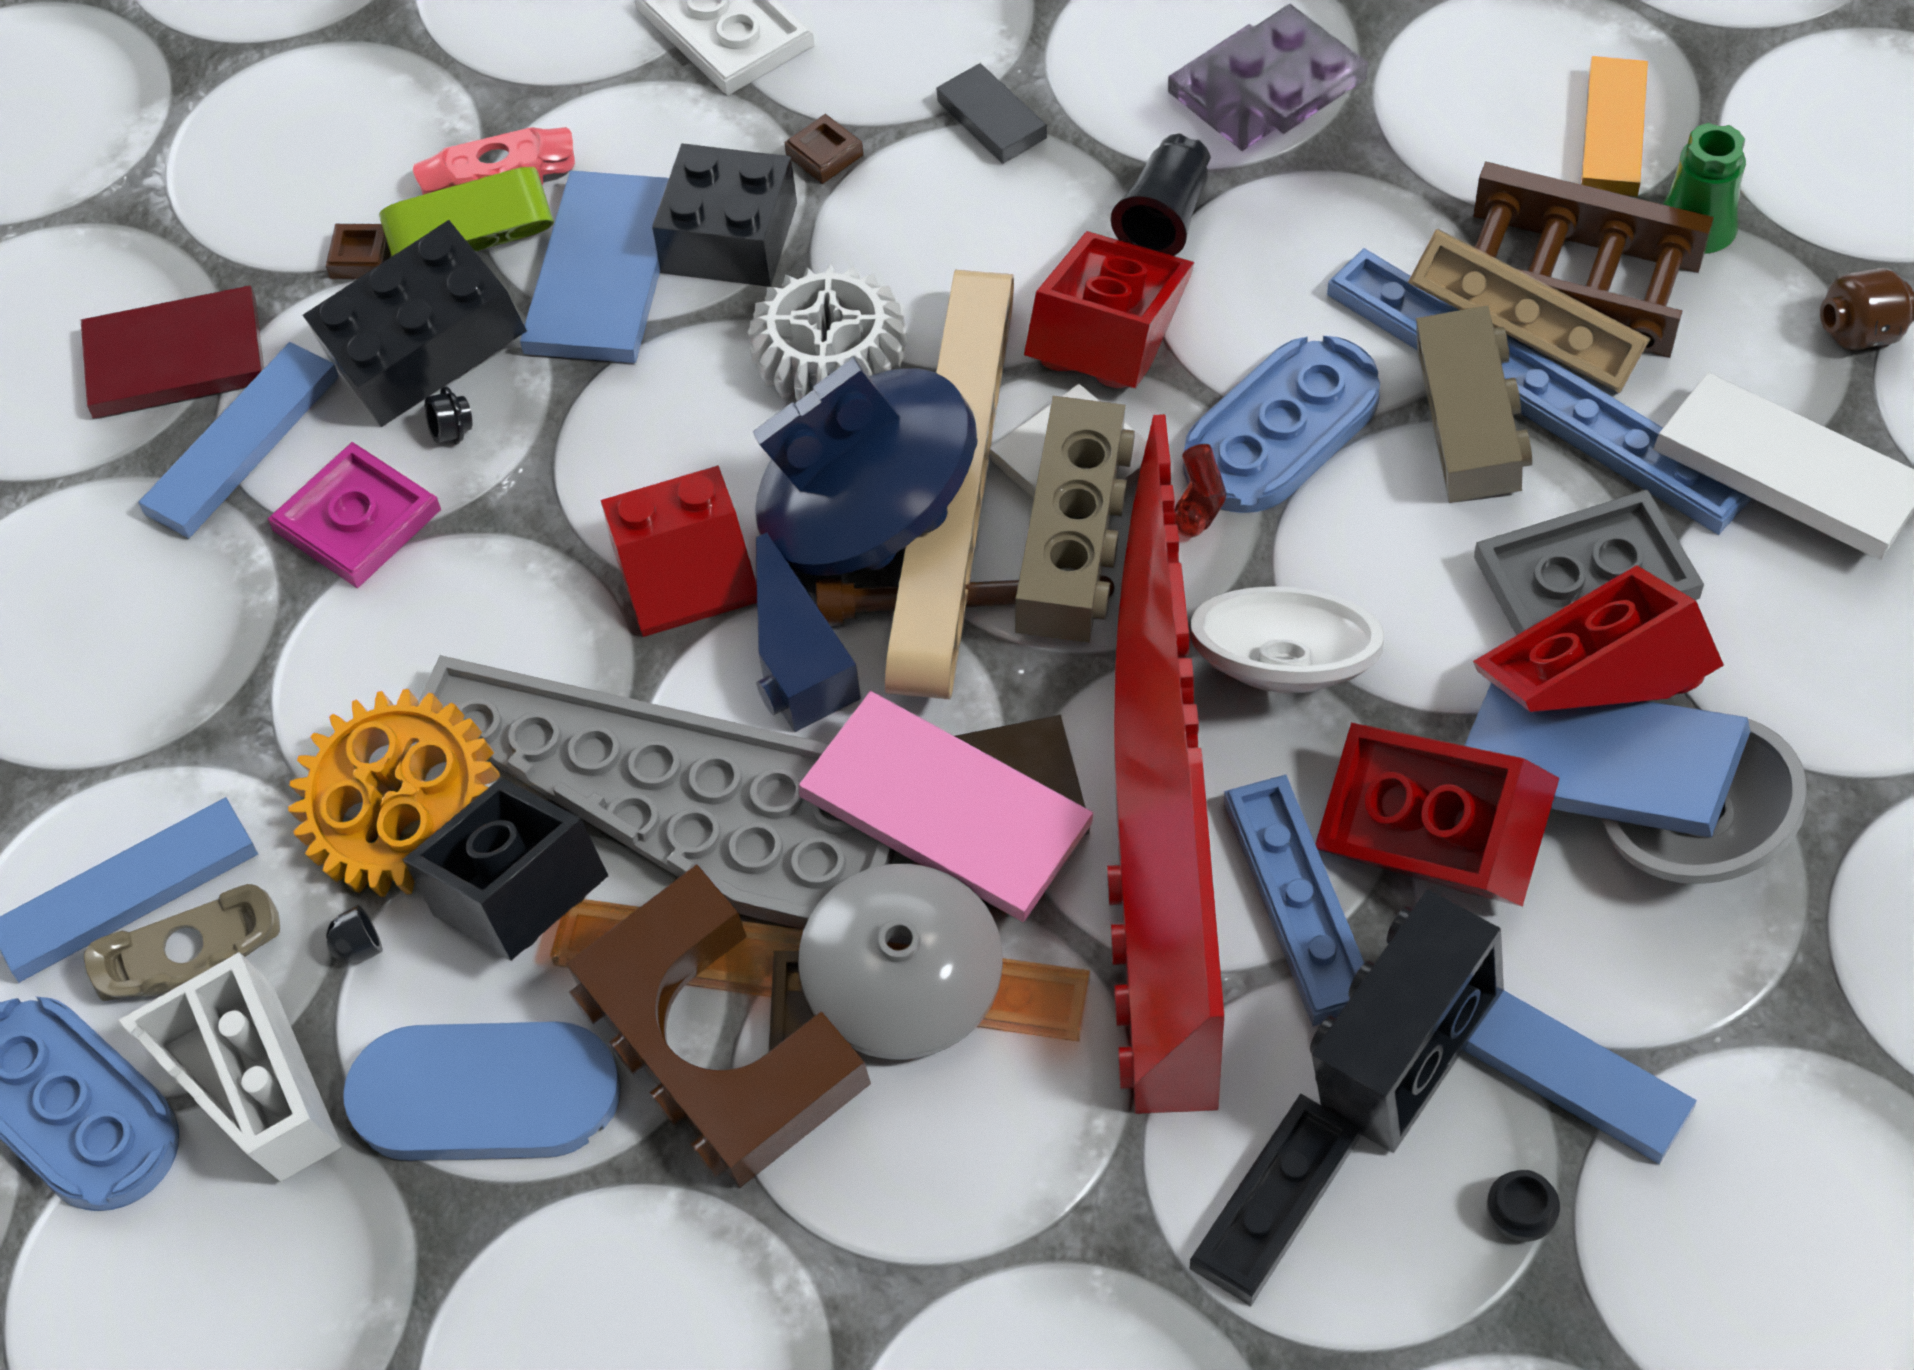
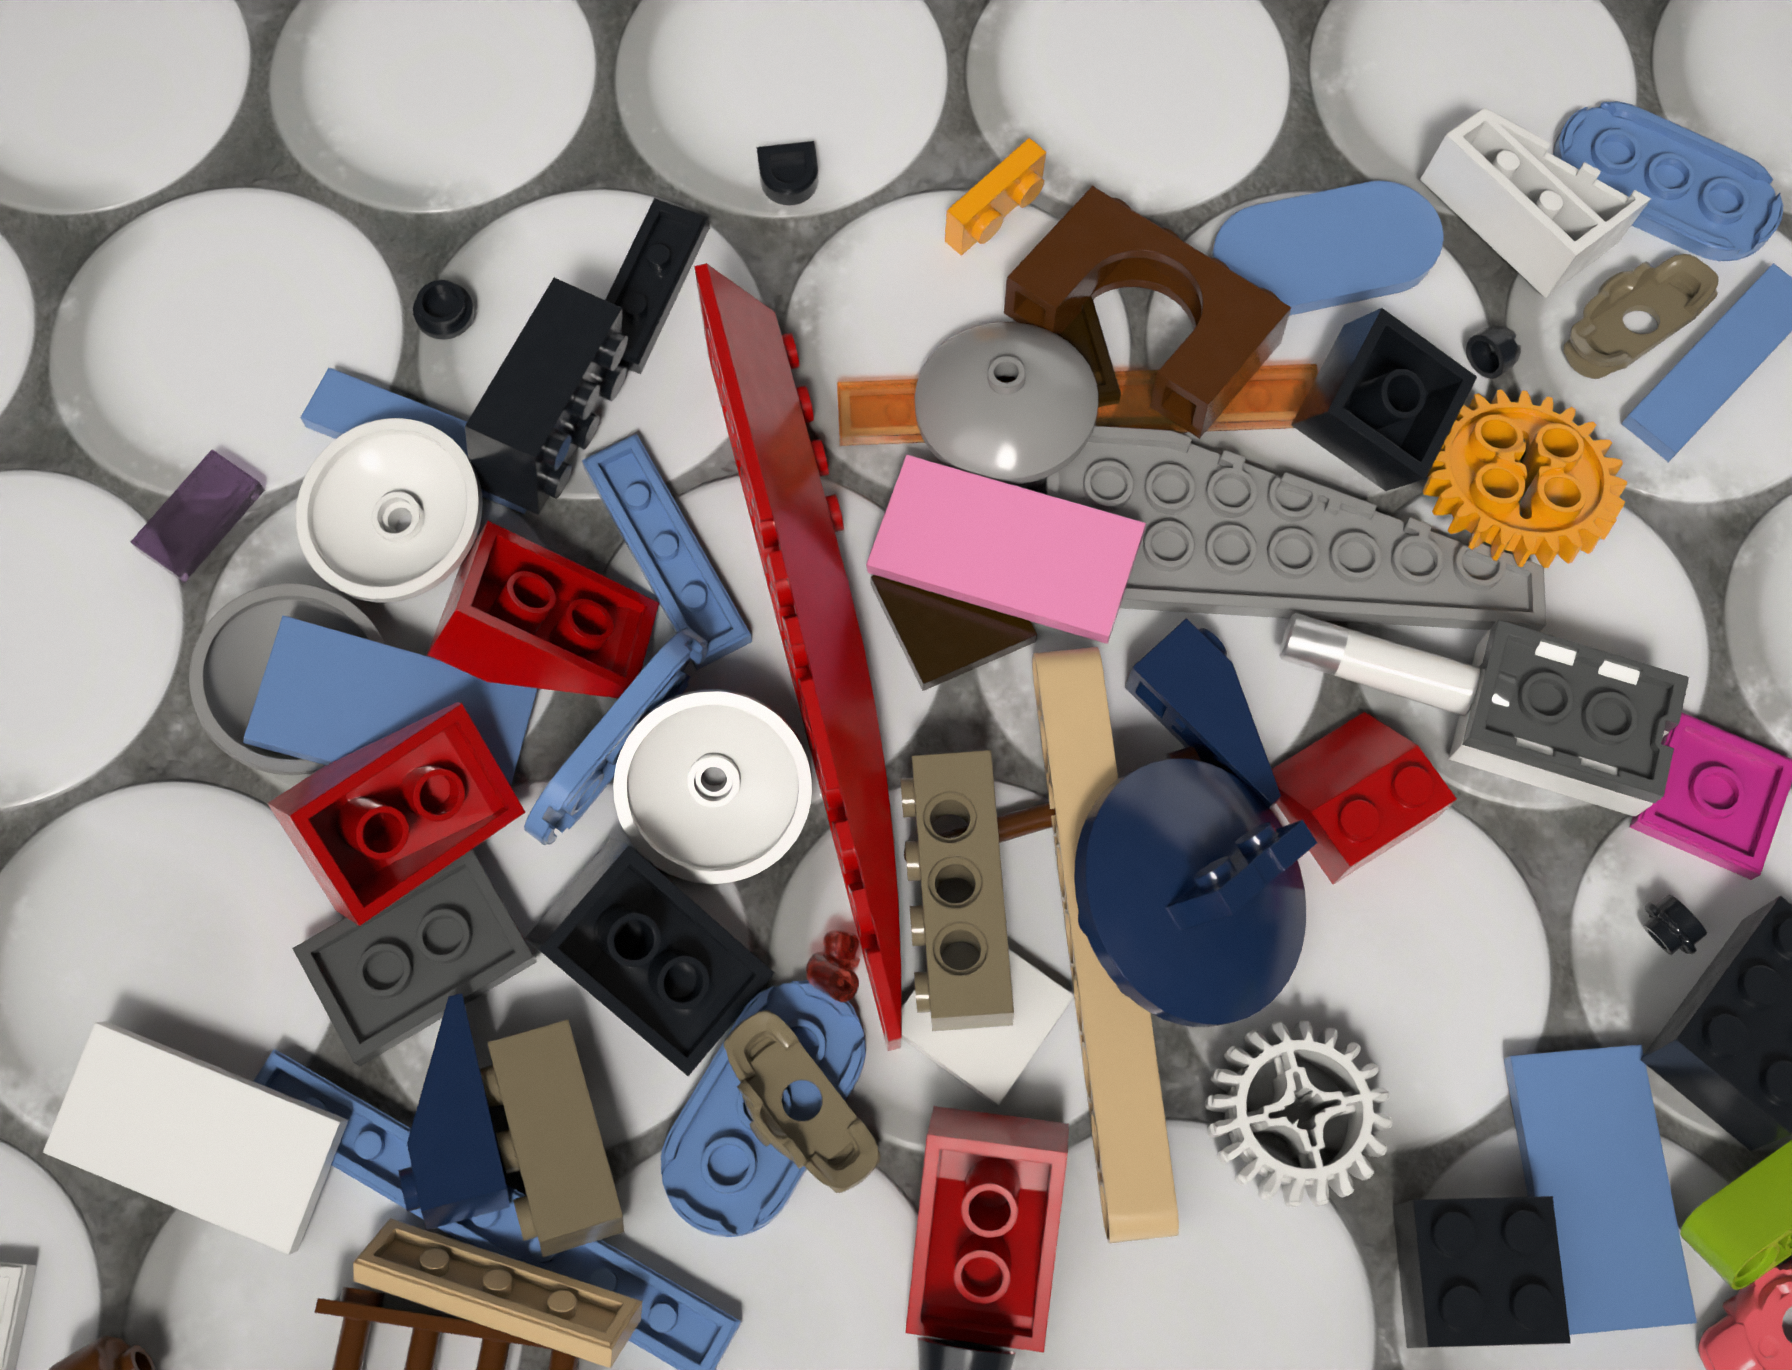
camera: 160 degrees right, 15 degrees up
none -> clear purple tile [130,449,265,583]
none -> white dish [295,418,483,603]
none -> dark blue slope [398,993,510,1230]
none -> medium blue tile [524,627,708,845]
none -> black slope [525,837,775,1077]
none -> dark tan piece [723,1010,881,1193]
none -> black tile [757,141,818,206]
none -> light orange plate [945,138,1046,256]
none -> dark grey piece [1279,613,1689,817]

